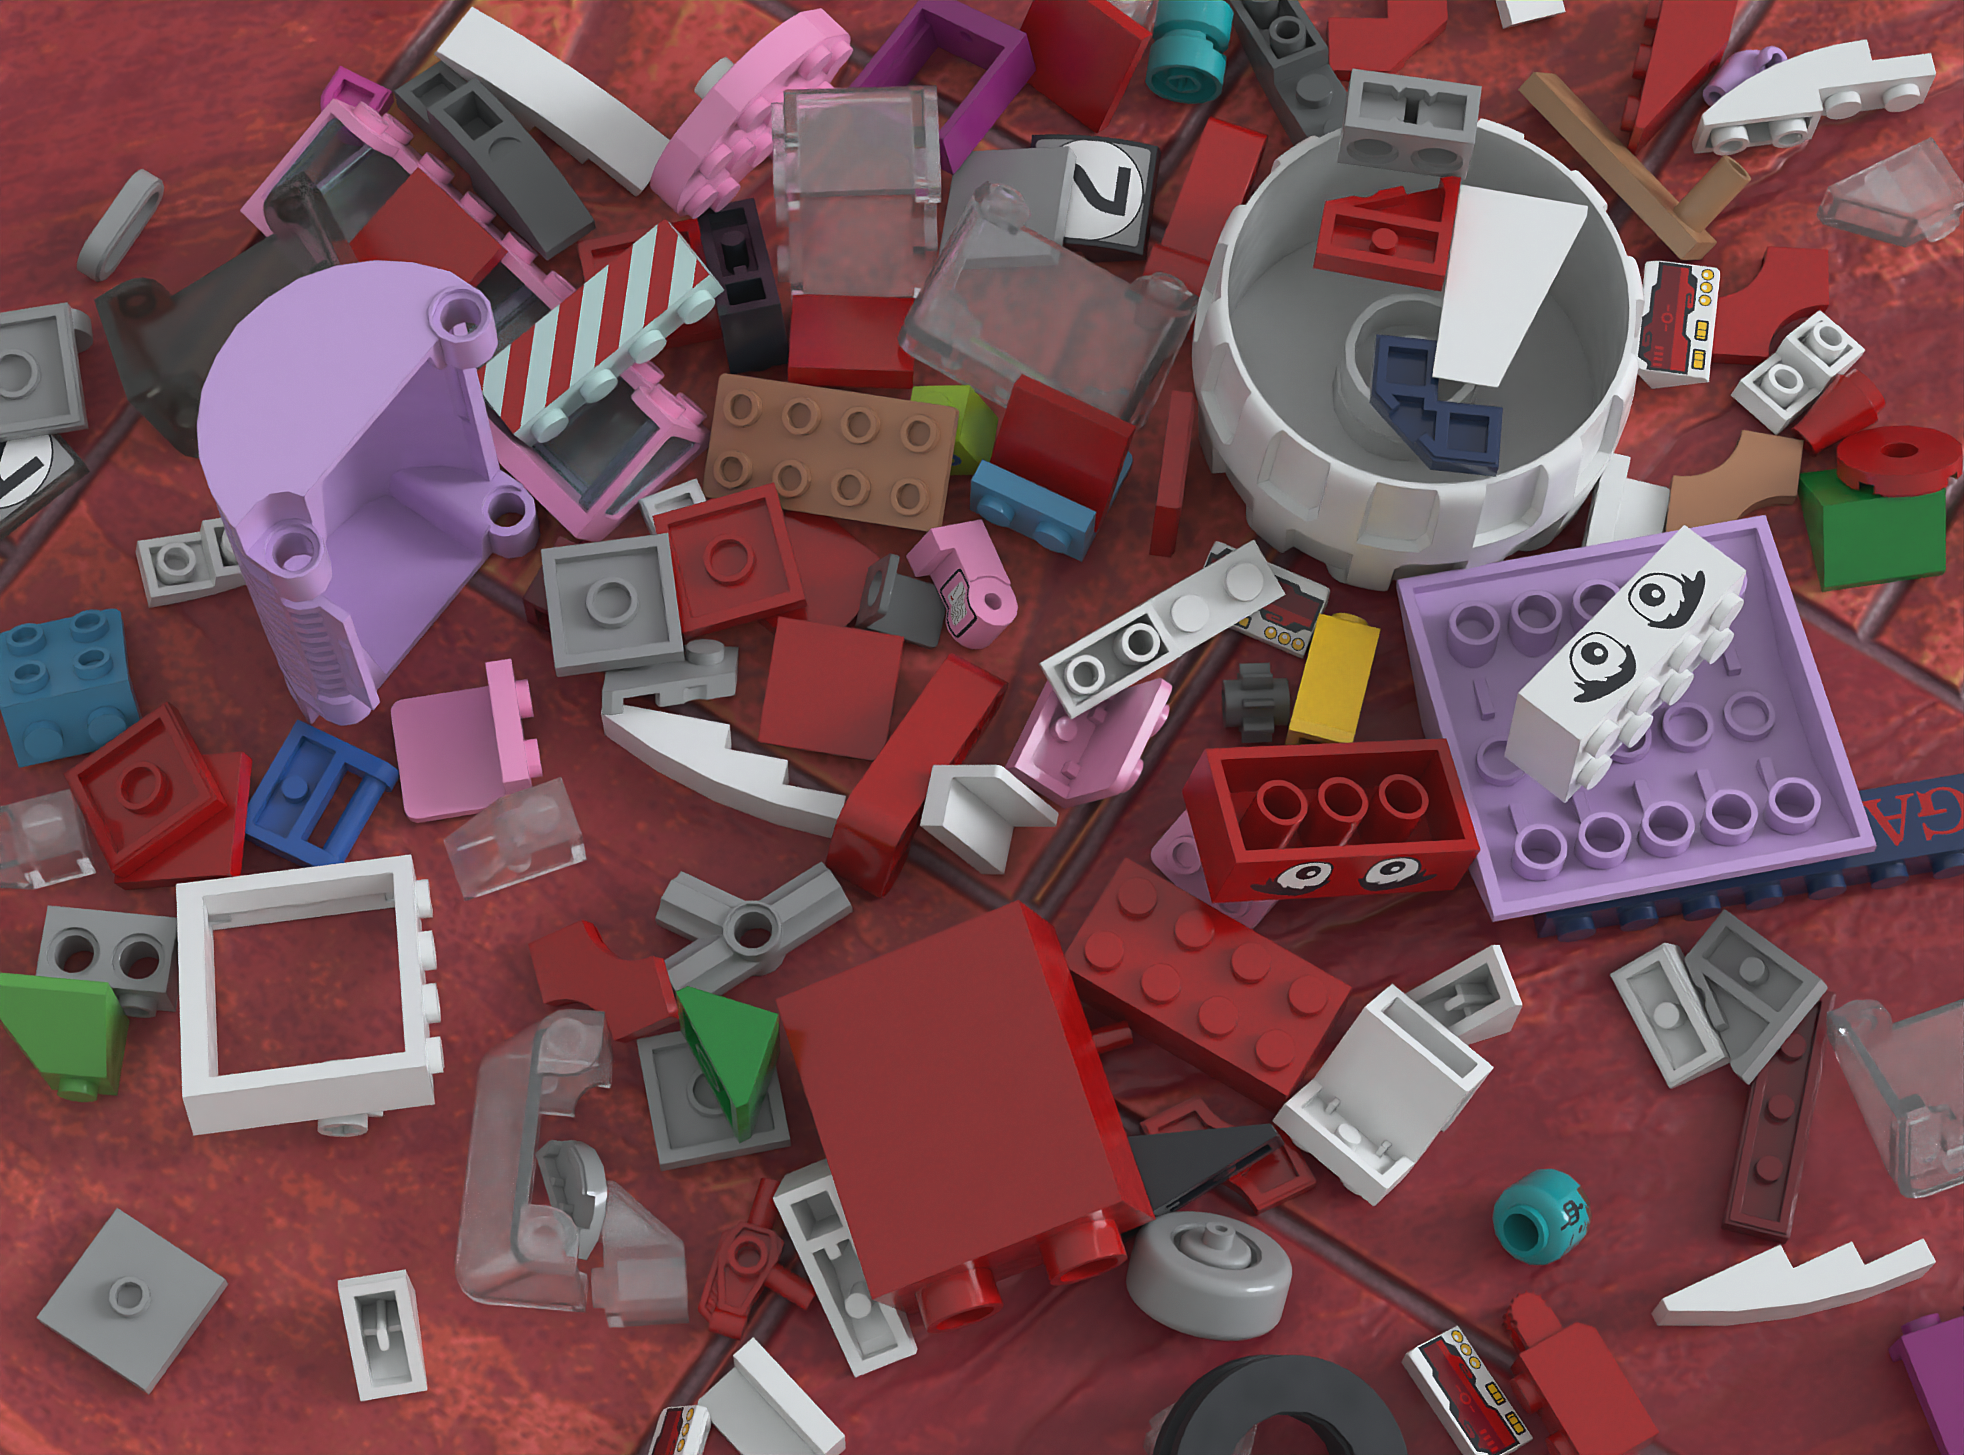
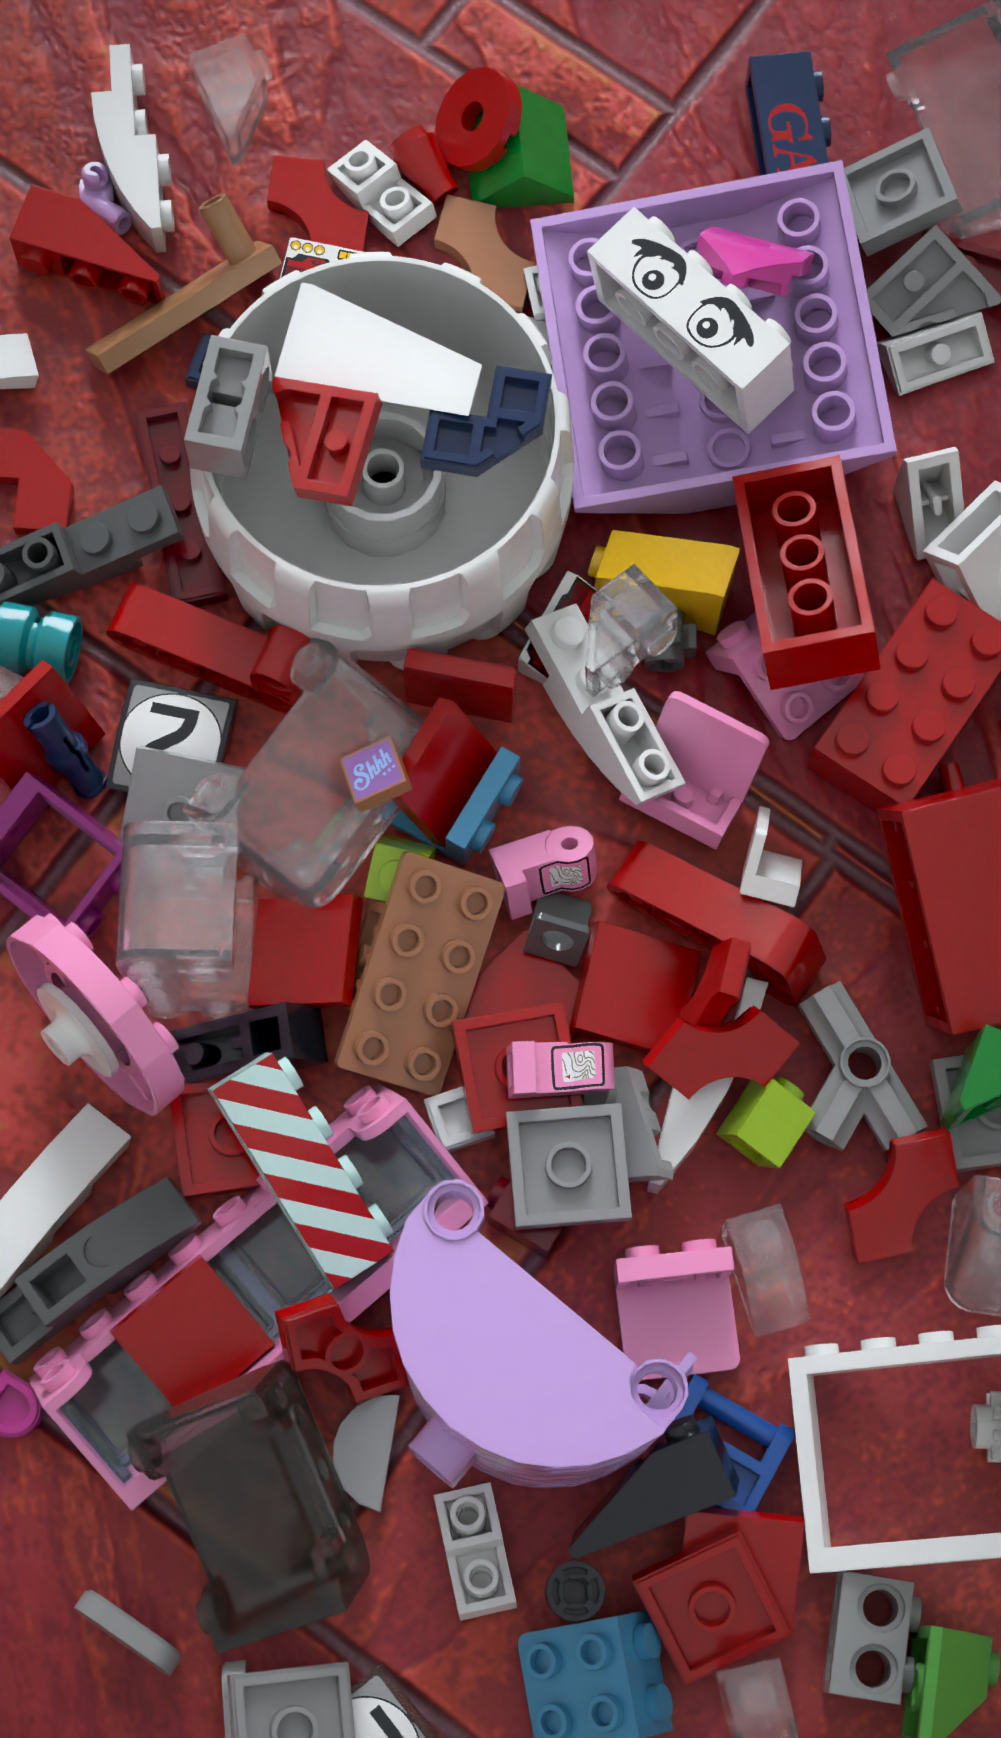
camera: 85 degrees left, 5 degrees up
none -> dark blue pin [23,702,107,800]
none -> tile [339,736,413,813]
none -> bright pink leg [506,1041,615,1099]
none -> black wheel [545,1561,606,1622]
none -> black slope [568,1415,740,1560]
none -> clear slope [585,564,677,697]
none -> red tile [642,1005,800,1100]
none -> red tile [679,937,752,1027]
none -> dark pink slope [696,226,814,297]
none -> lime brick [716,1076,816,1168]
none -> light grey plate [844,127,963,257]

